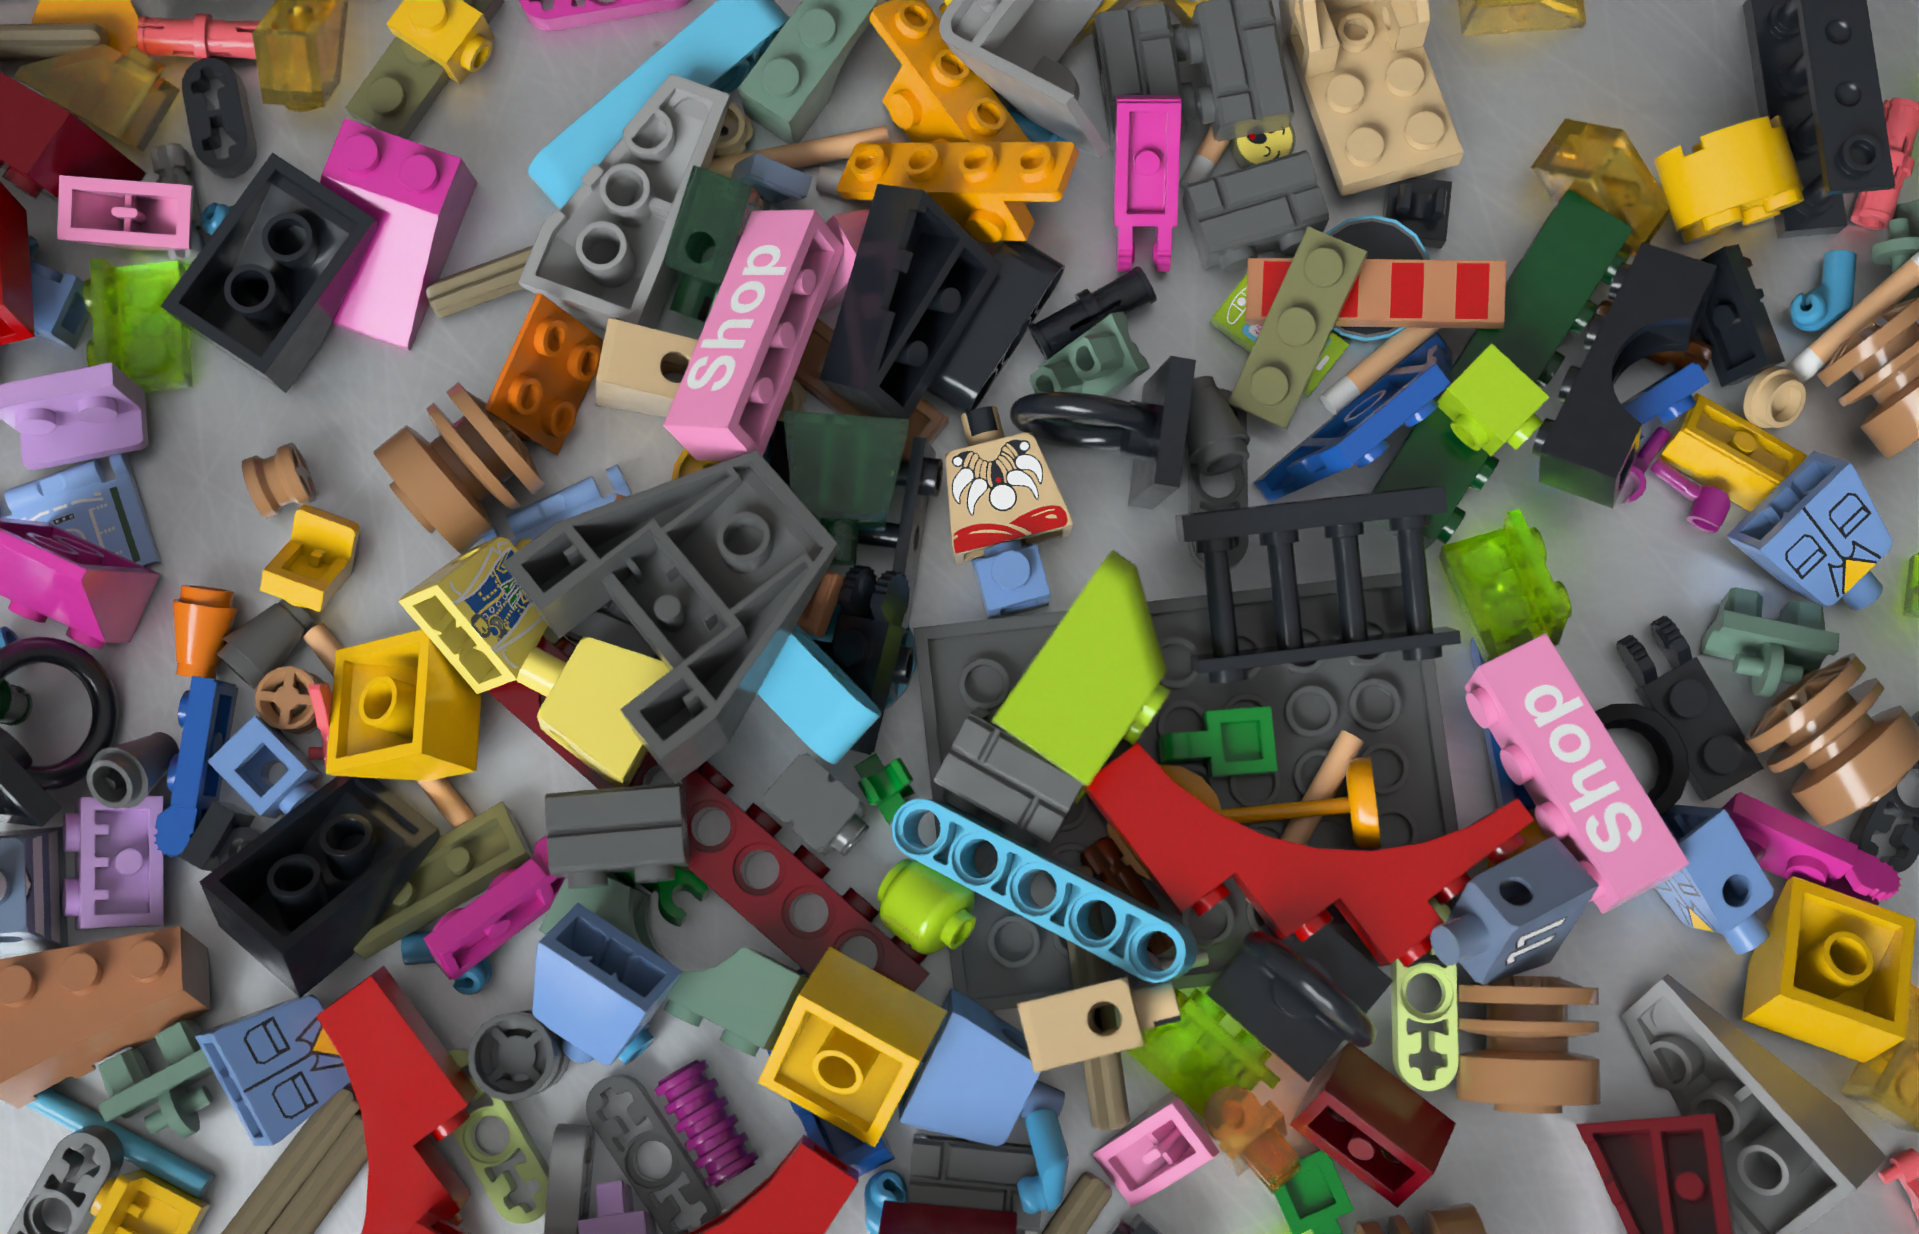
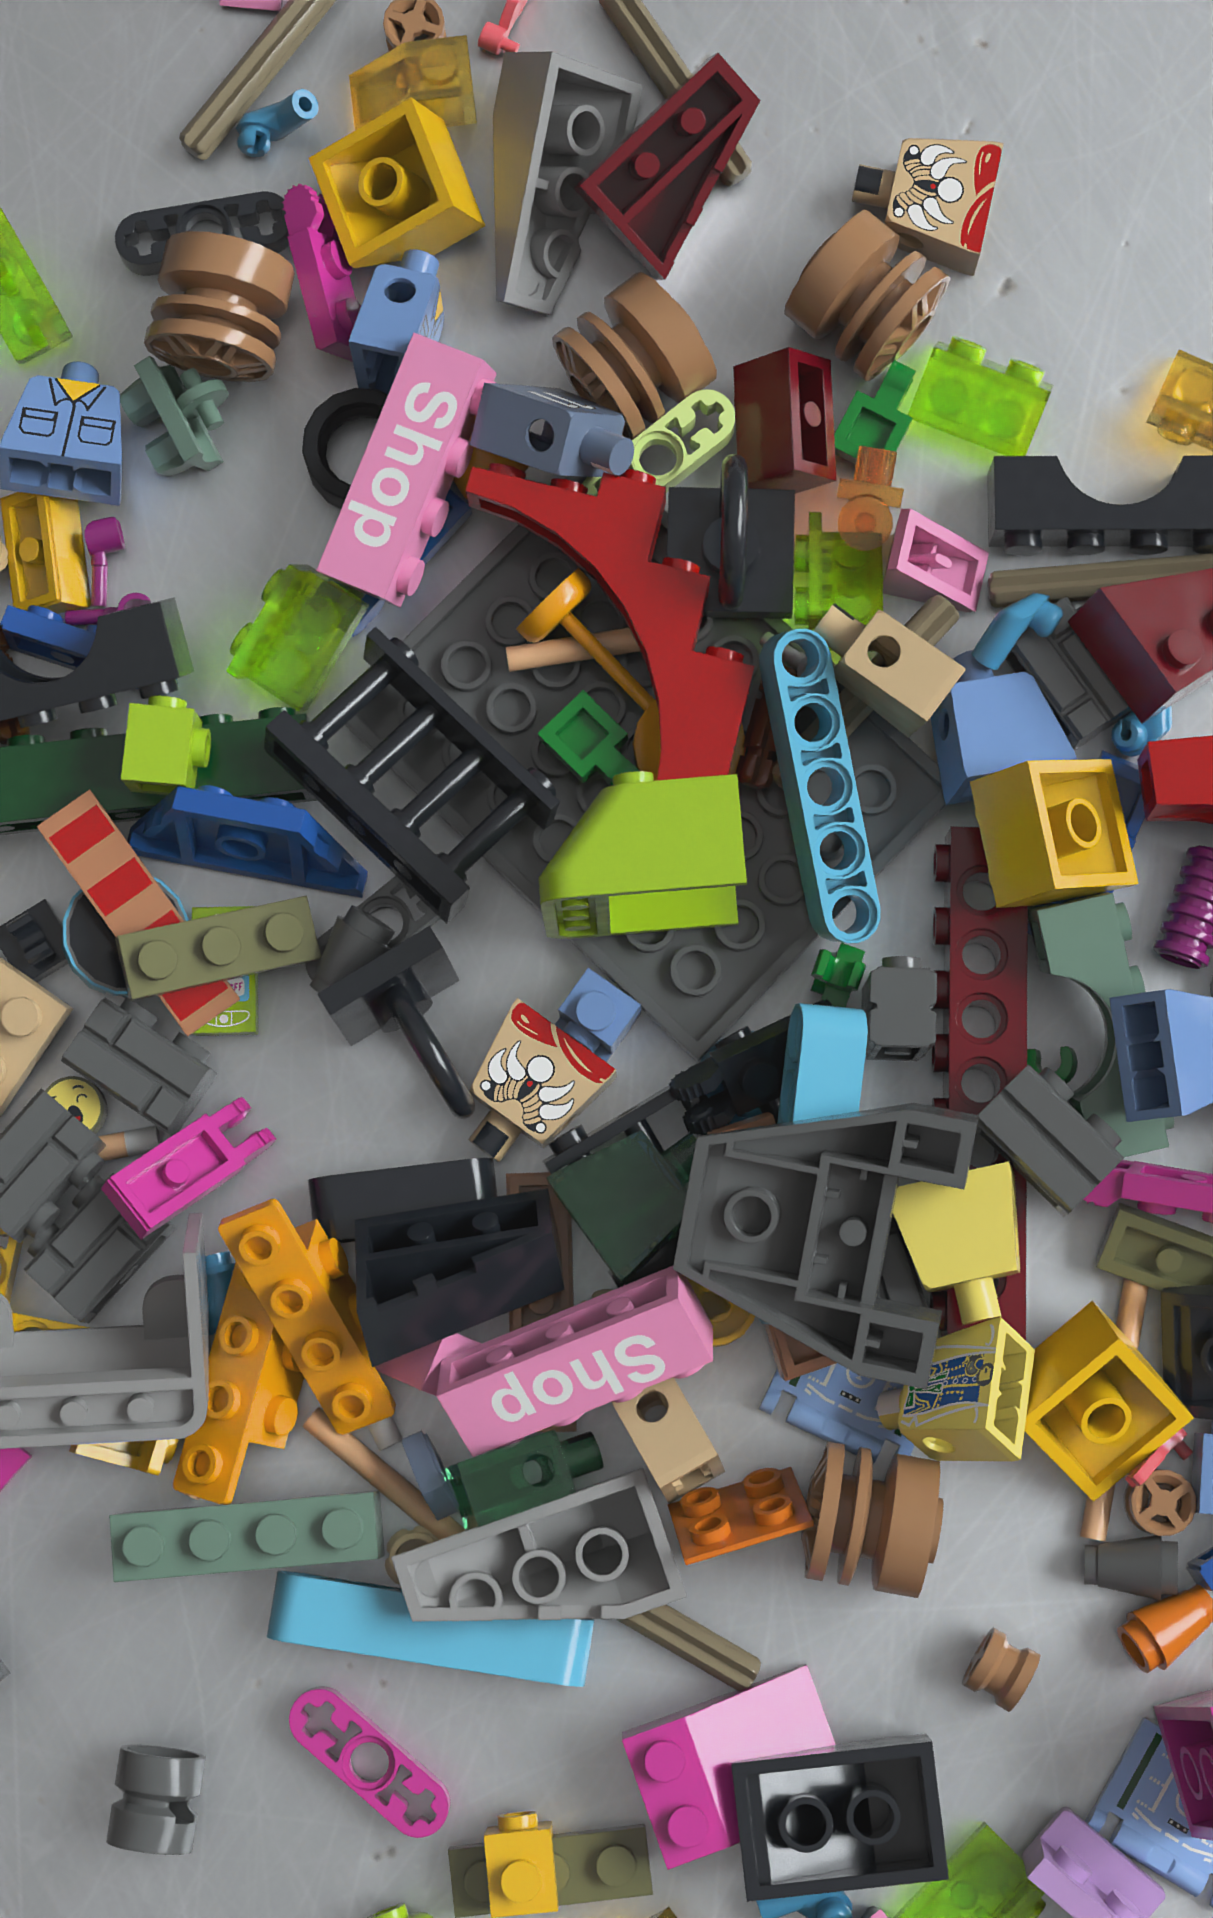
camera: 130 degrees left, 0 degrees up
yellow bracket [260,504,360,612] -> none
lime head [877,859,976,955] -> none
dark grey brick [933,706,1084,847] -> none
black pin [1028,266,1157,360] -> none
sand green hips [1030,311,1150,421] -> none
light nougat bar [1320,327,1440,415] -> none
black hinge [1616,616,1764,801] -> none

